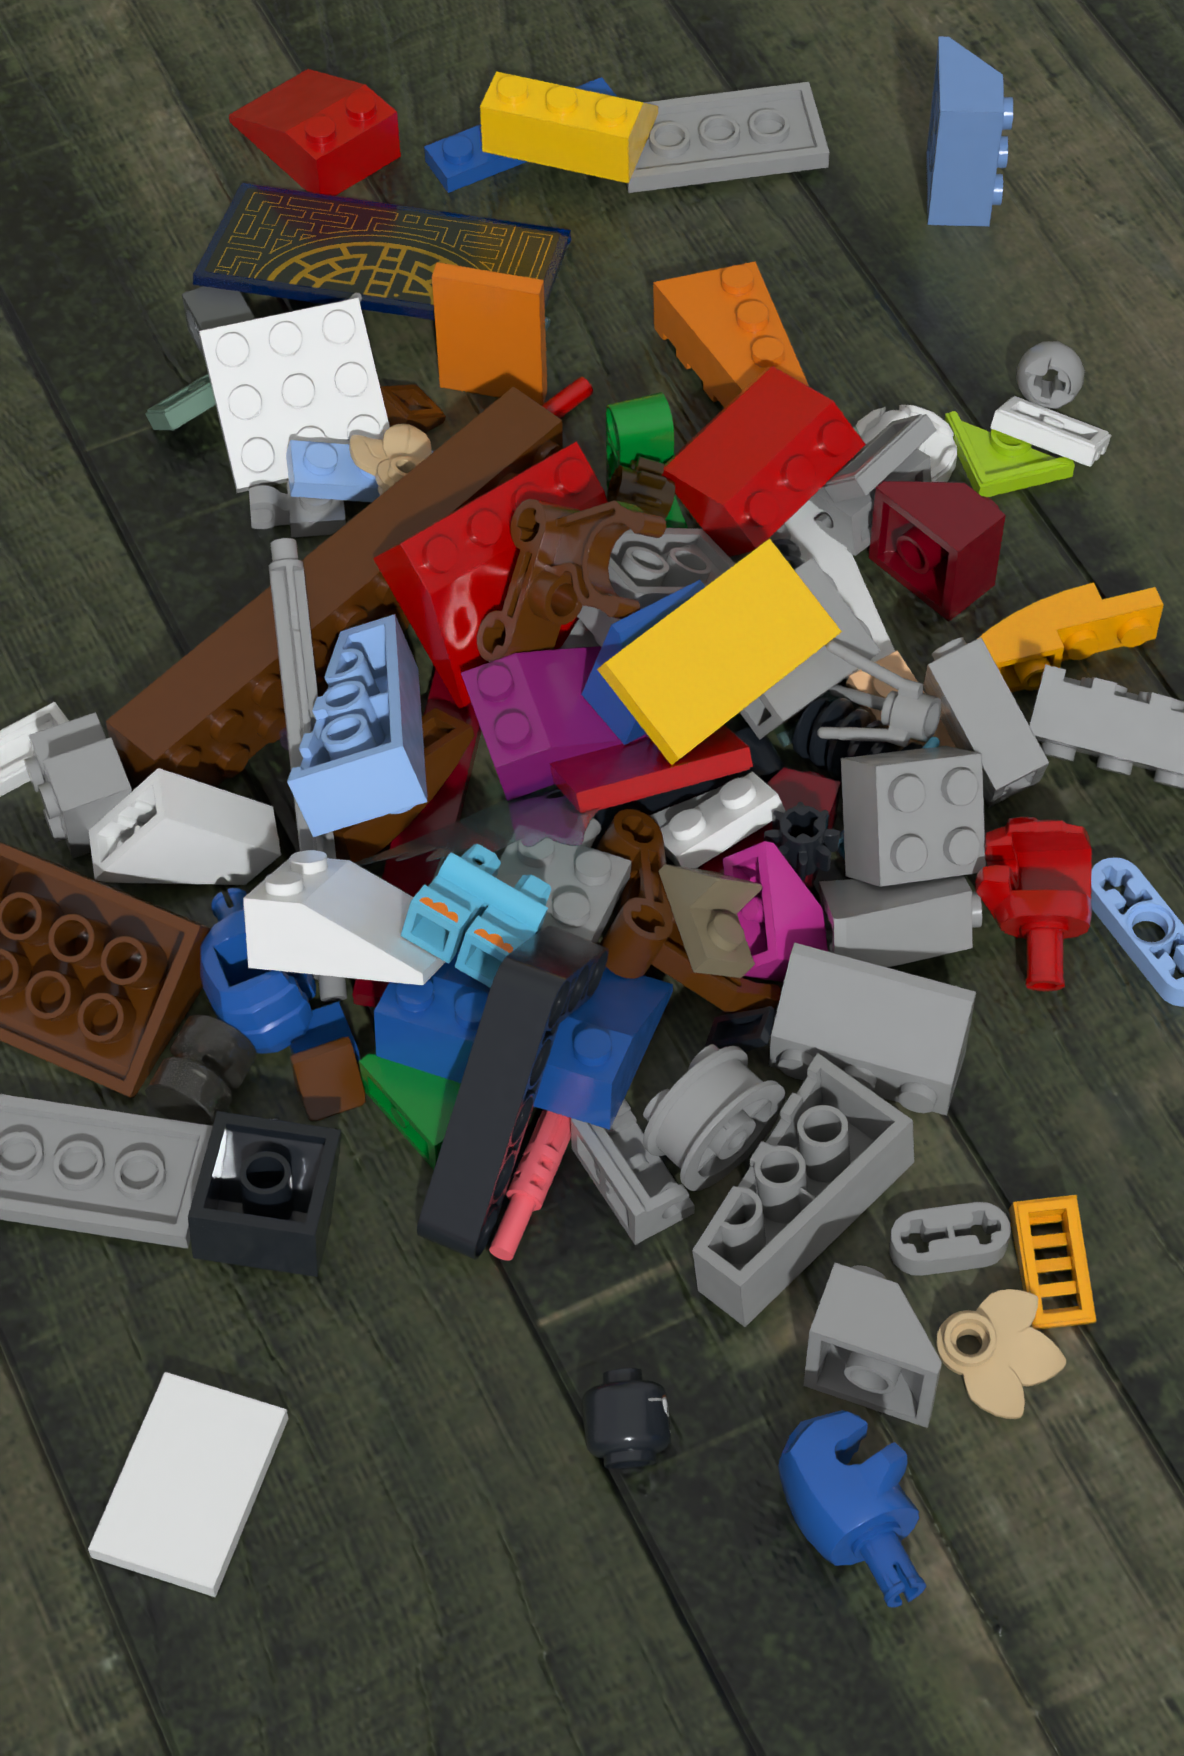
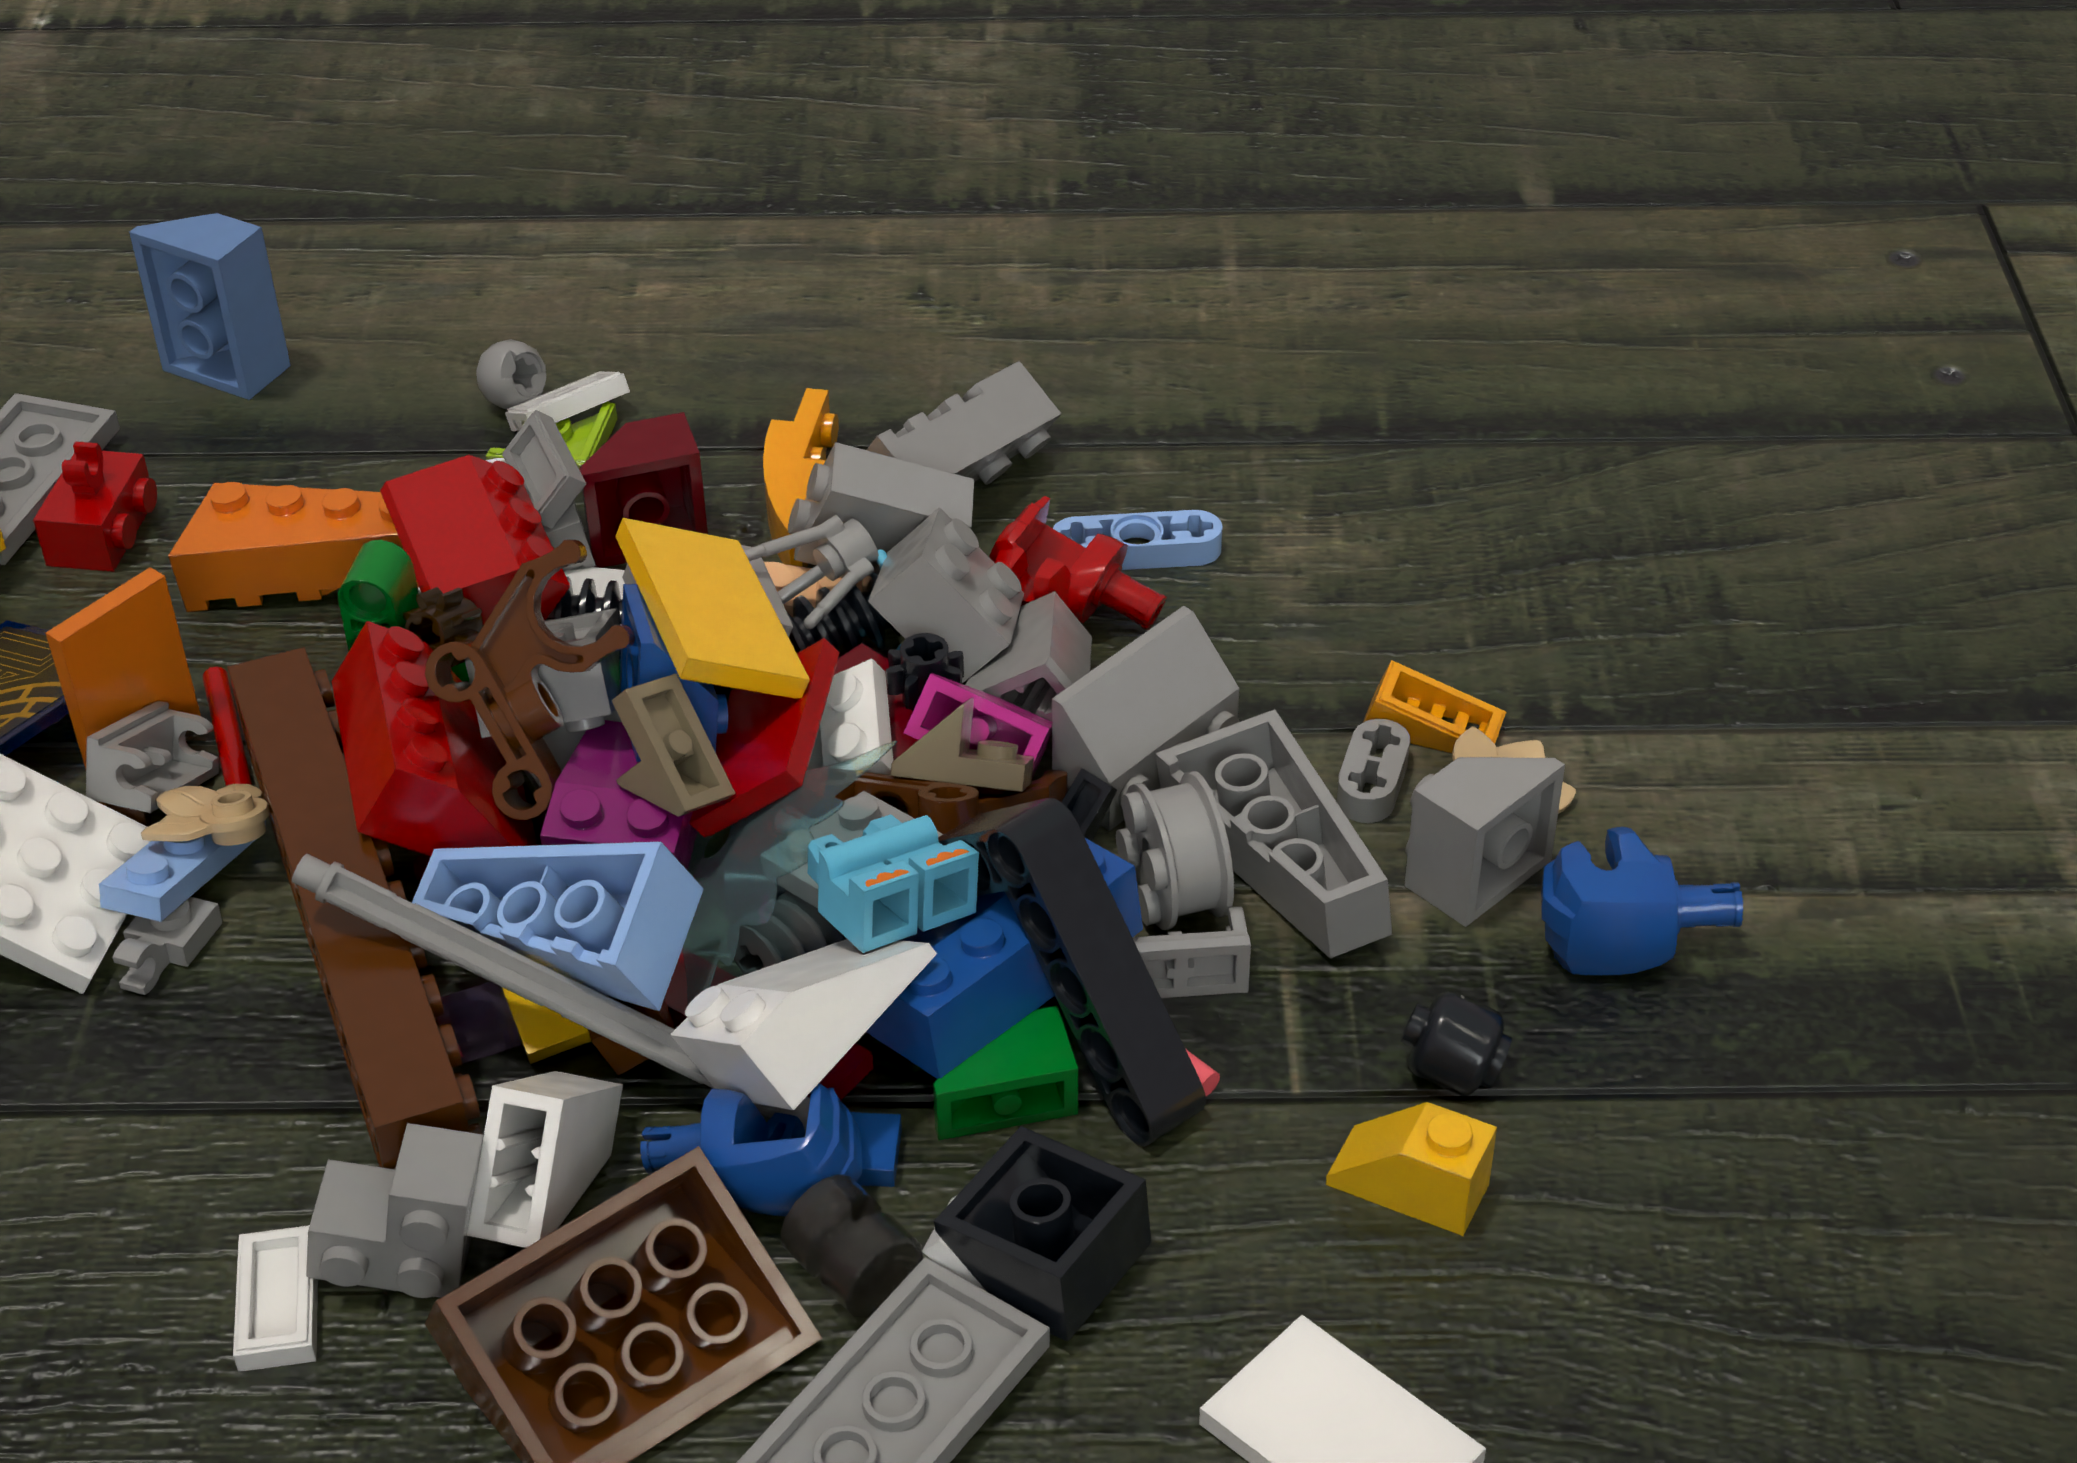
camera: 65 degrees left, 15 degrees down
reddish brown slope [290,1036,366,1121] -> none
none -> red brick [33,441,157,572]
none -> light grey hinge [86,701,219,813]
none -> dark tan slope [612,674,736,817]
none -> yellow slope [1326,1102,1497,1236]

